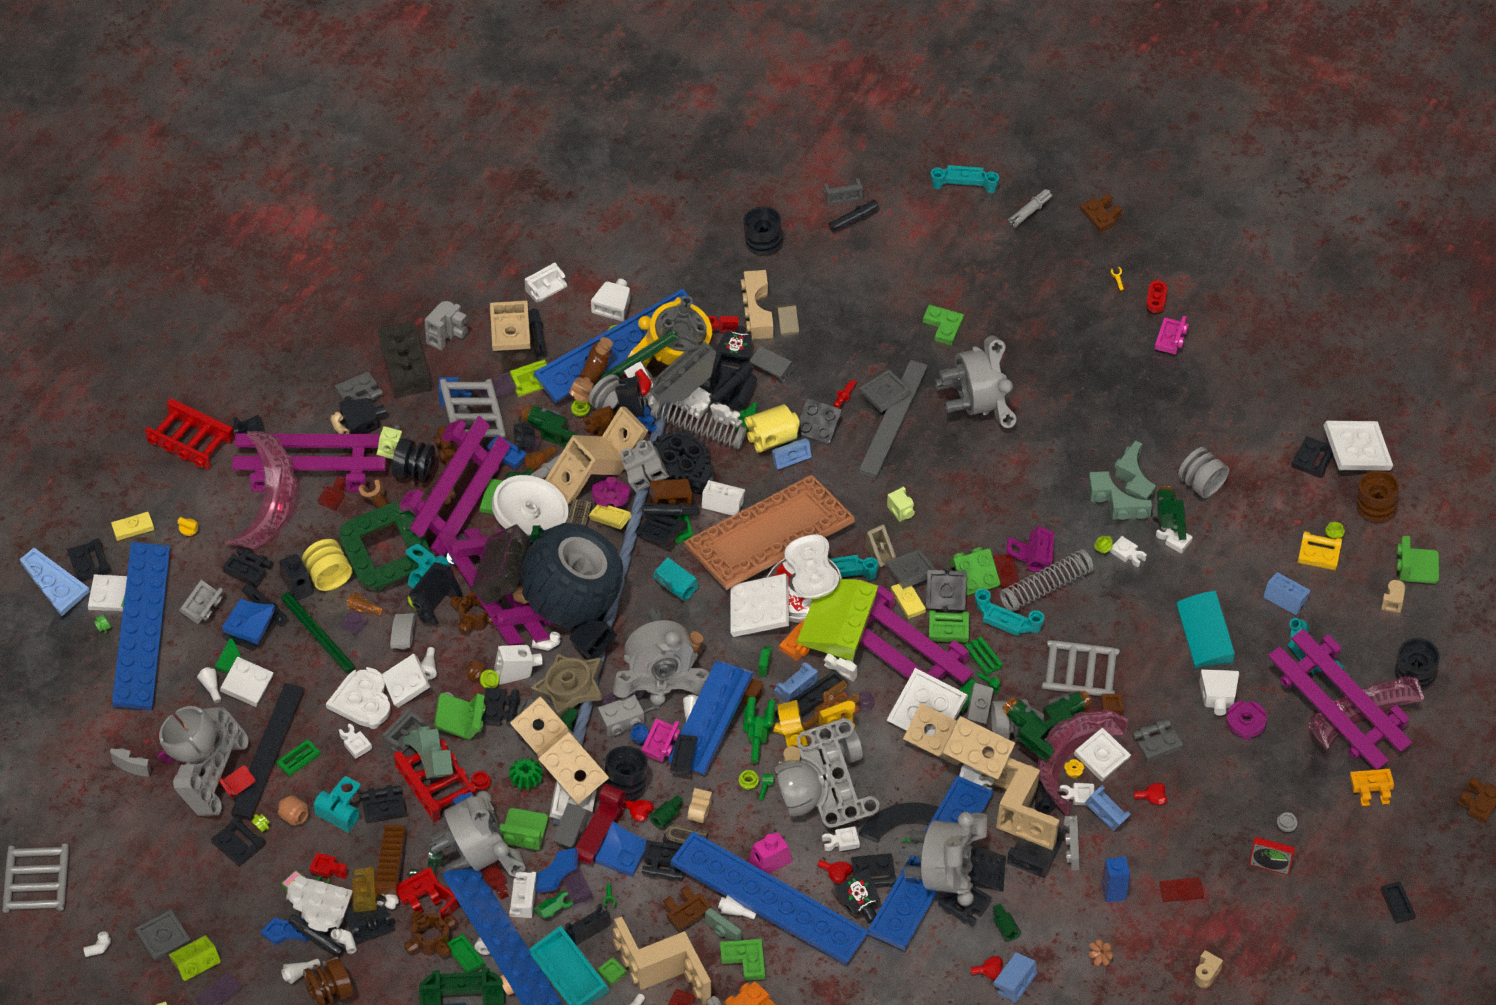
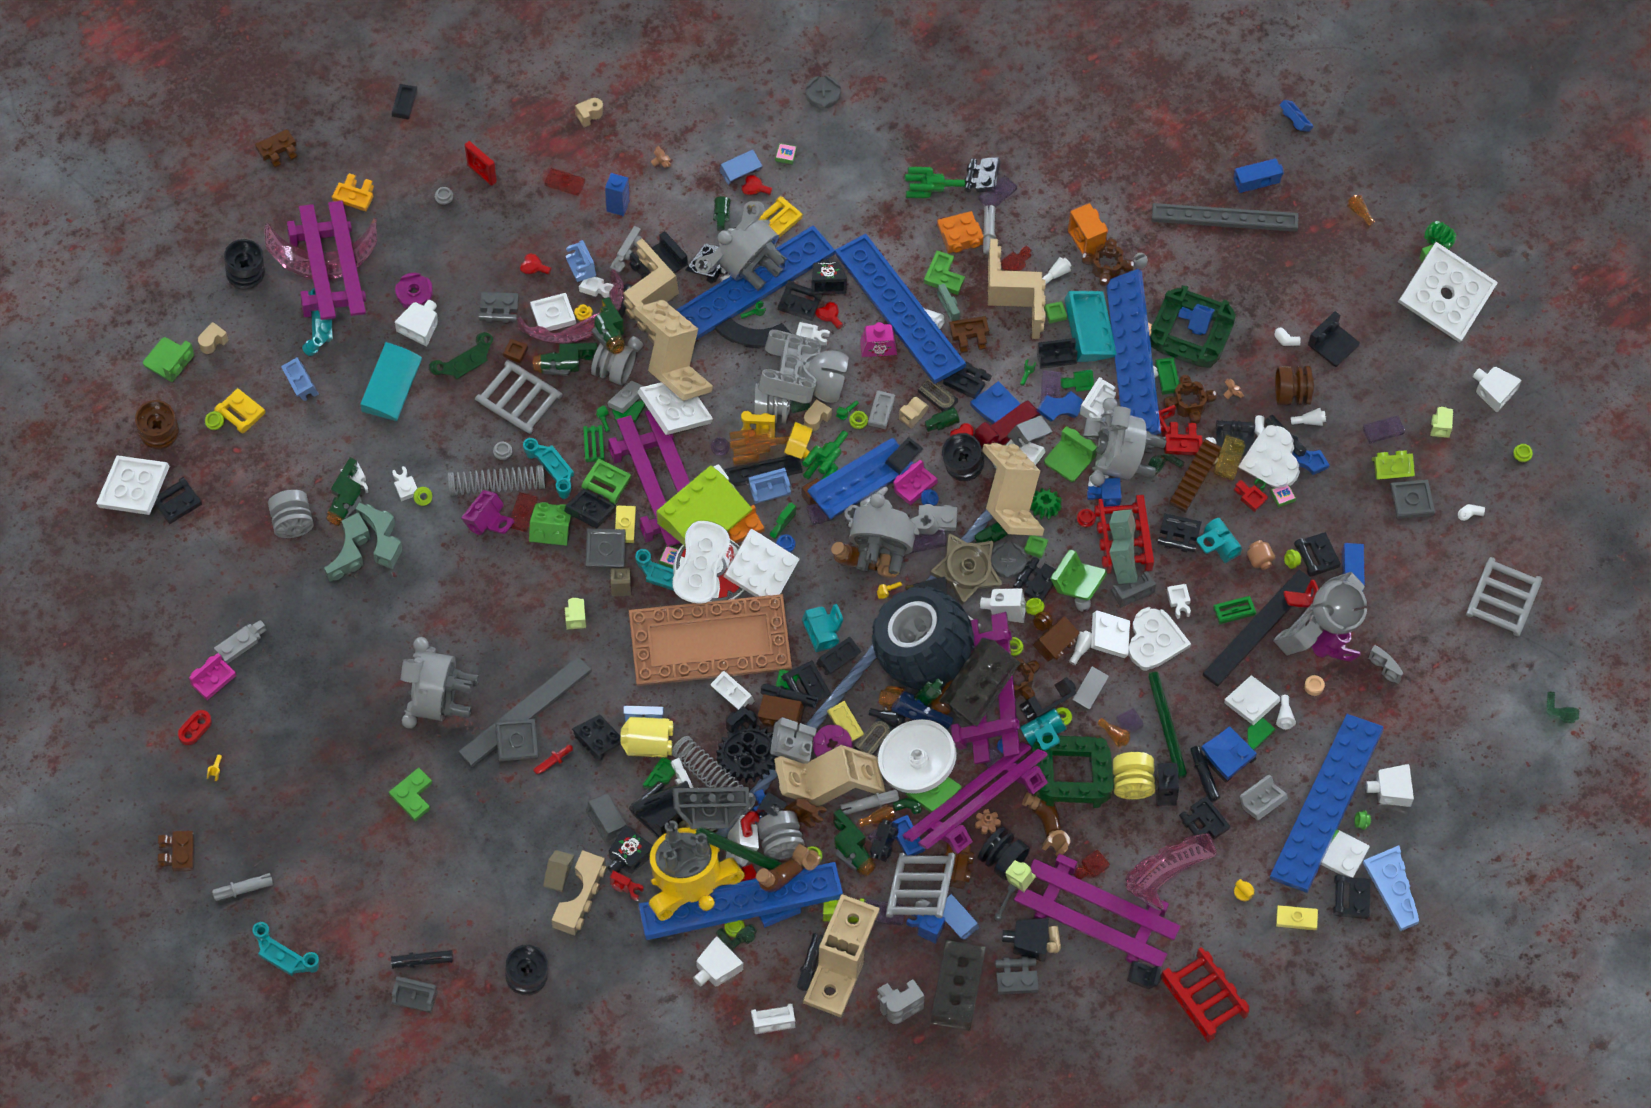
camera: 155 degrees left, 10 degrees up
none -> light grey hinge [214,620,266,664]
none -> dark green plate [428,332,493,379]
none -> light grey plate [493,441,512,460]
none -> clear green plate [716,925,757,950]
none -> yellow plate [758,196,803,238]
none -> blue plate [776,534,795,552]
none -> black hinge [816,636,861,675]
none -> light grey plate [868,390,895,429]
none -> medium blue hinge [943,894,980,940]
none -> lime plate [1010,637,1023,656]
none -> bright green tile [1024,535,1048,559]
none -> reddish brown brick [1032,616,1080,662]
none -> nougat plant [1223,379,1244,399]
none -> blue brick [1342,543,1365,592]
none -> white torso [1366,764,1414,807]

